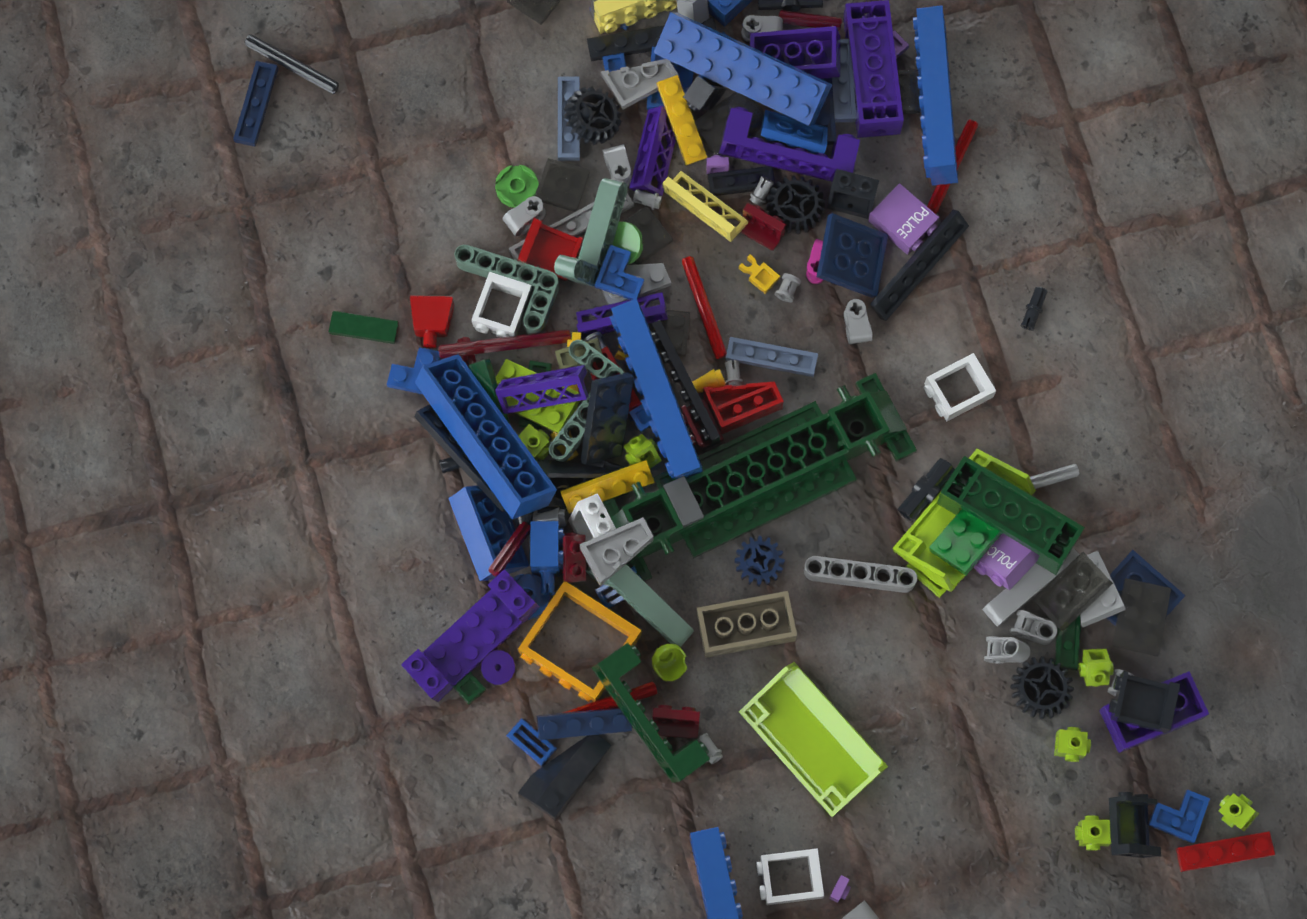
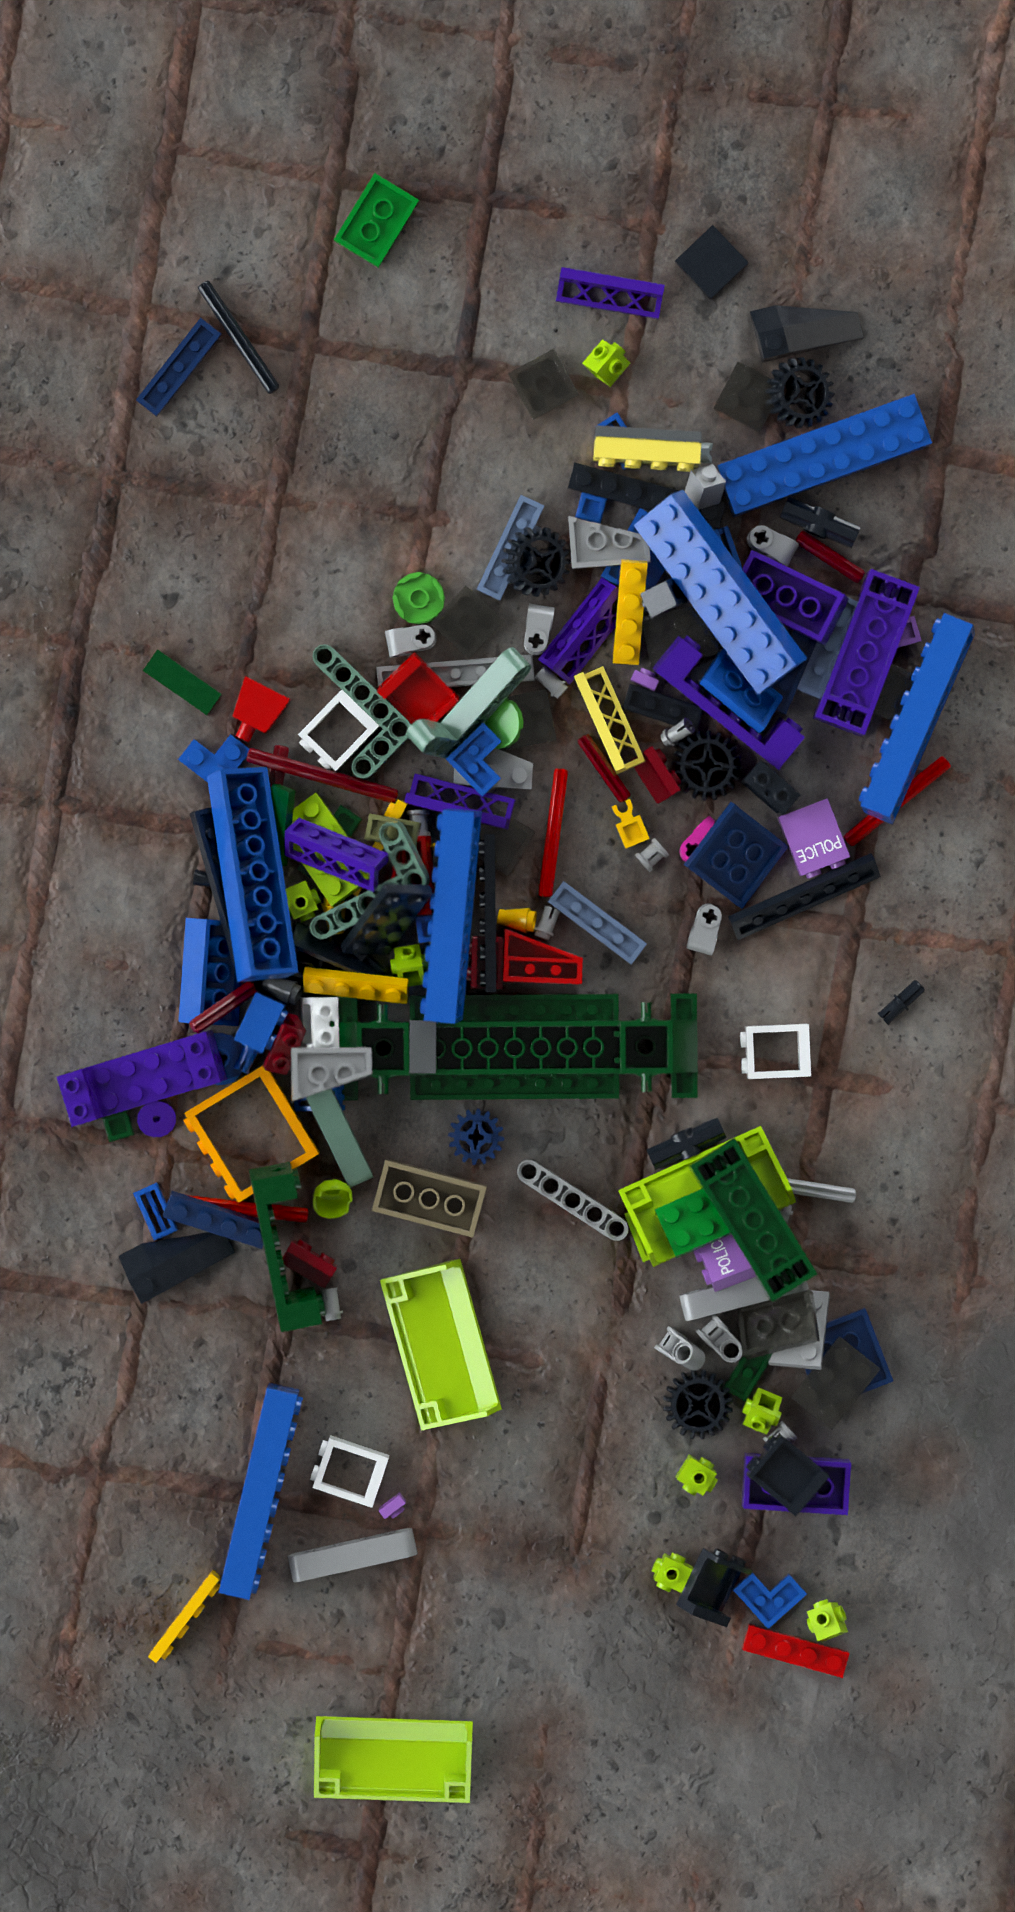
camera: 25 degrees right, 15 degrees up
none -> dark red axle [578,734,631,803]

